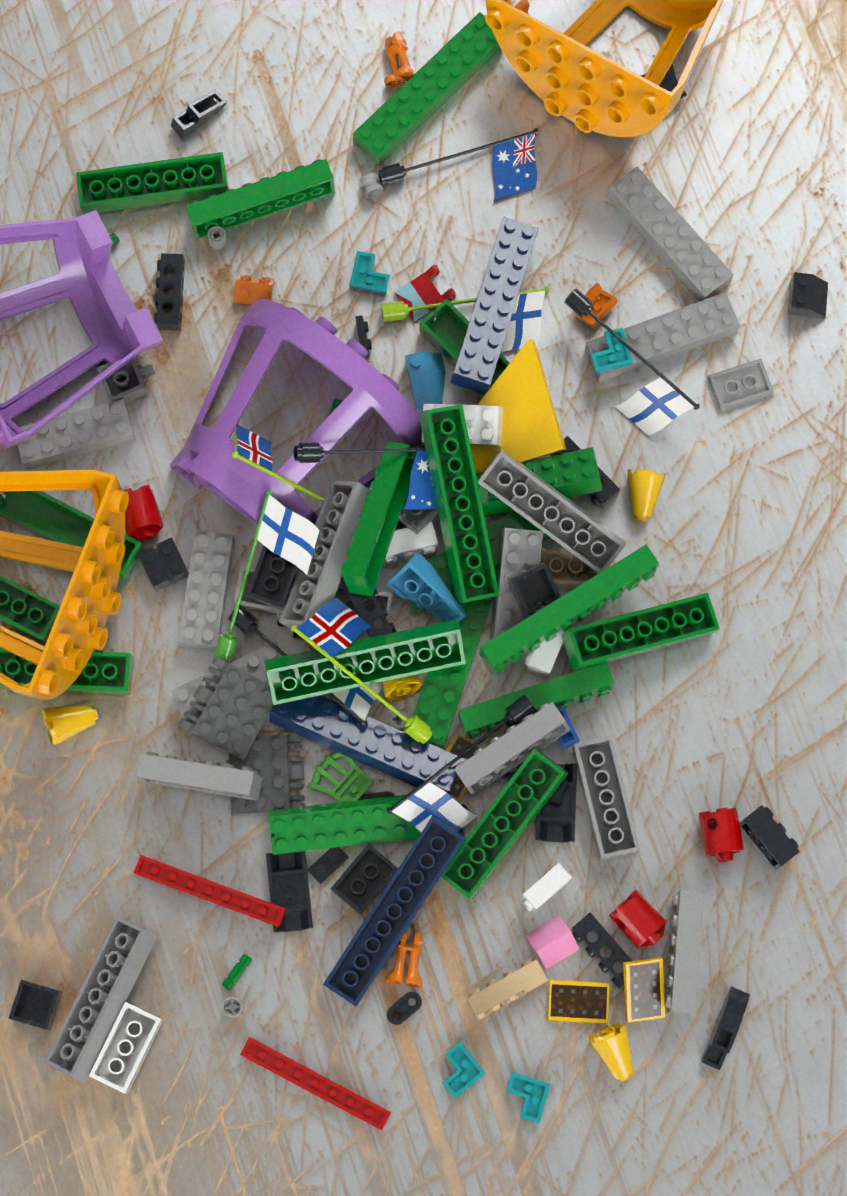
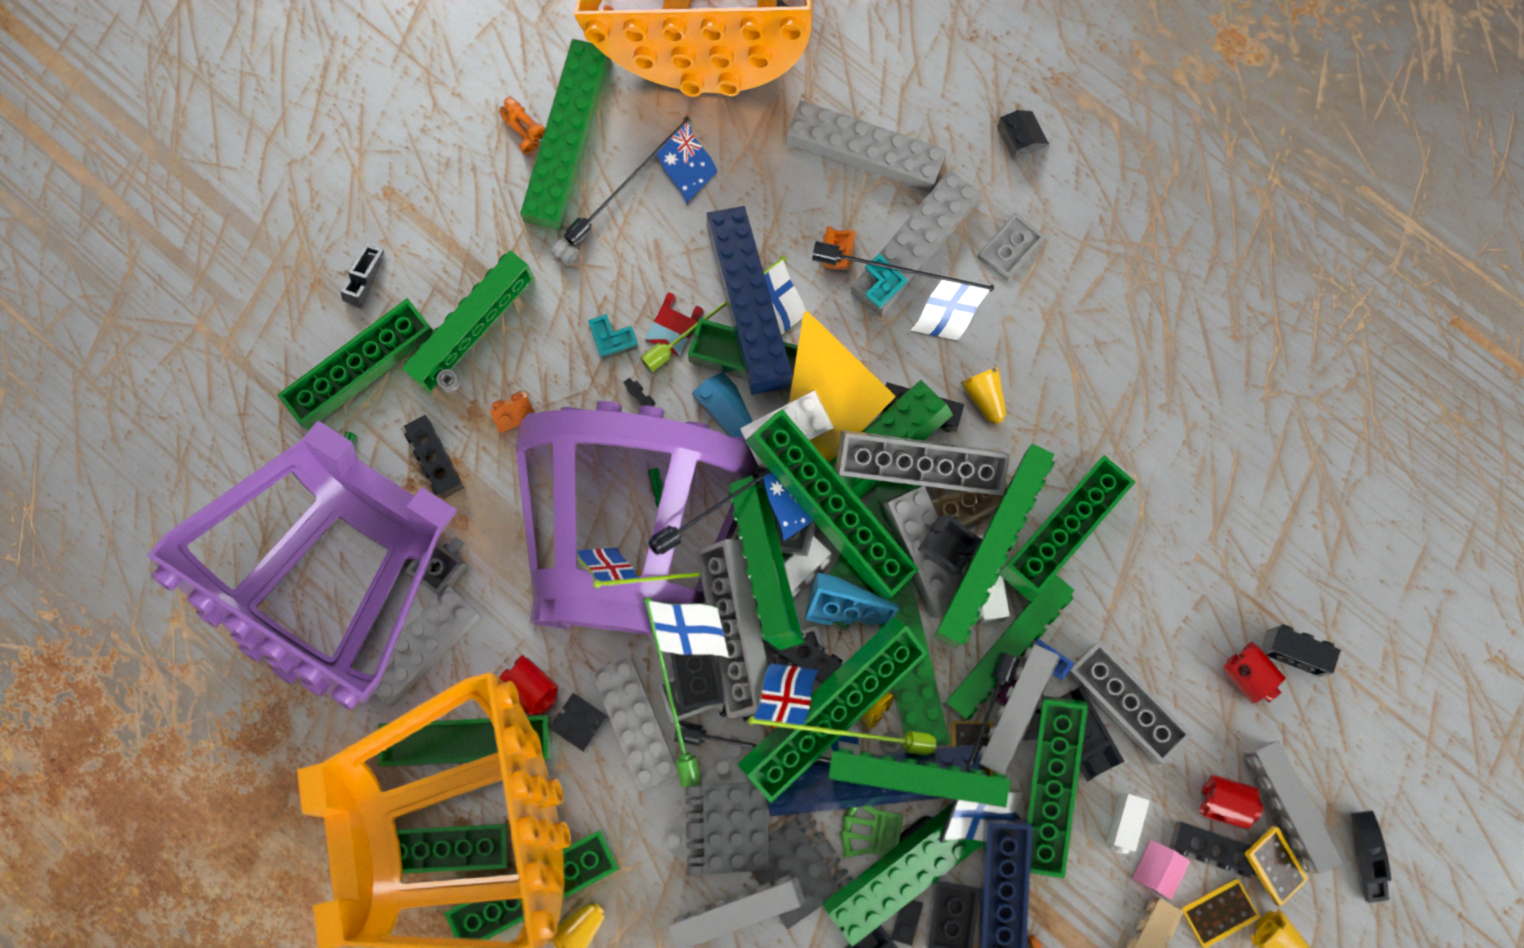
camera: 25 degrees left, 0 degrees up
none -> green brick [829,748,1011,808]

